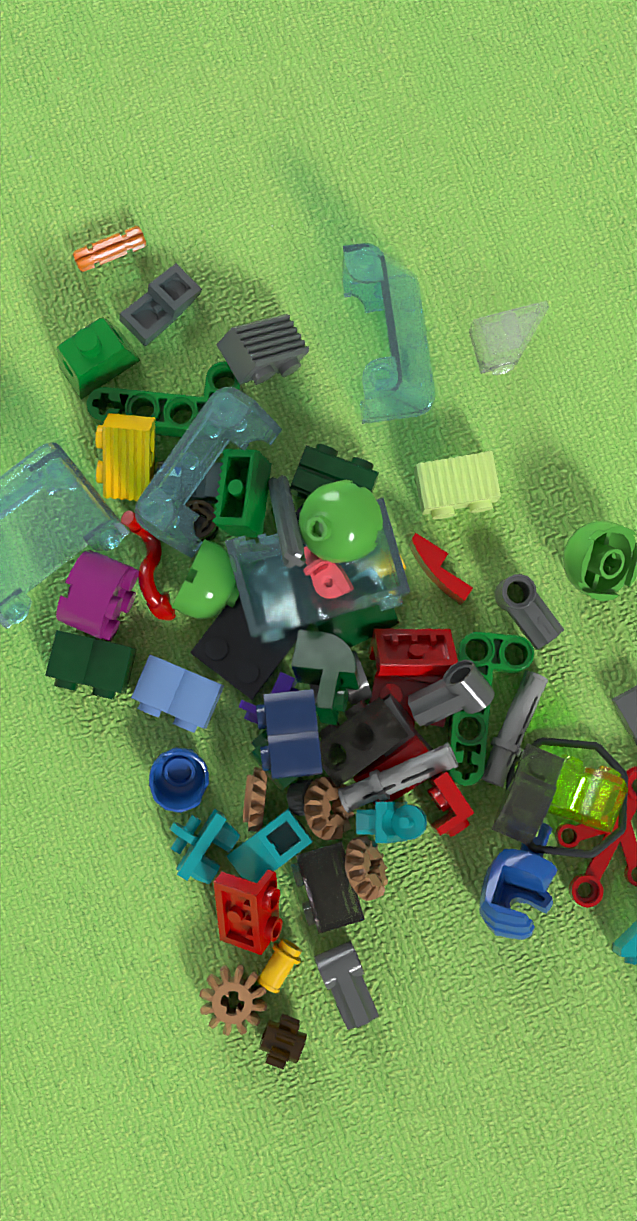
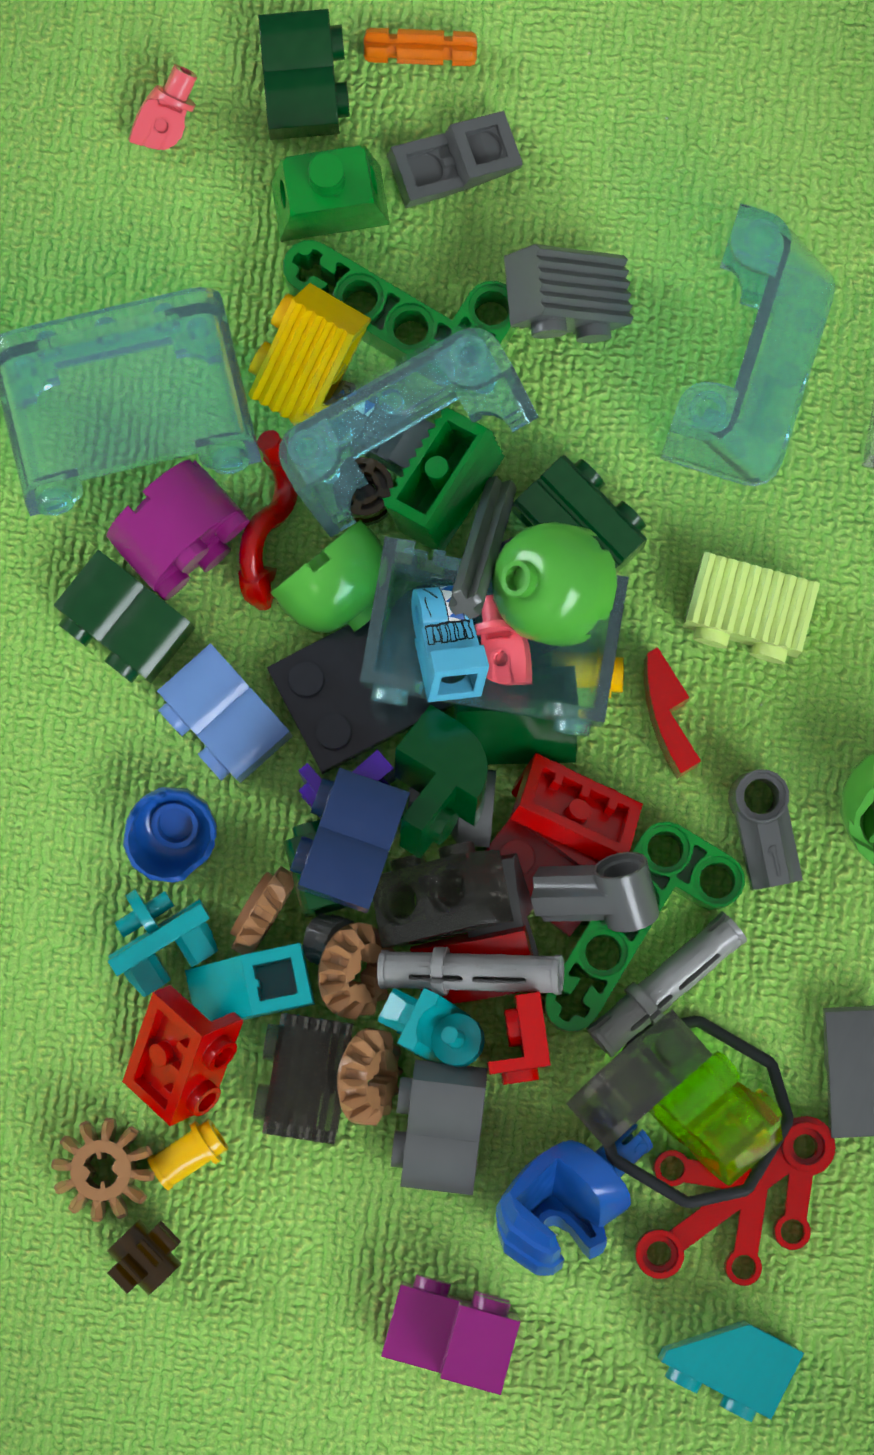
camera: 25 degrees right, 0 degrees up
dark grey piece [314,940,379,1030] -> none
none -> dark green brick [258,9,350,140]
none -> magenta brick [381,1274,520,1395]
none -> dark grey brick [391,1060,488,1195]
none -> medium azure leg [411,585,489,702]

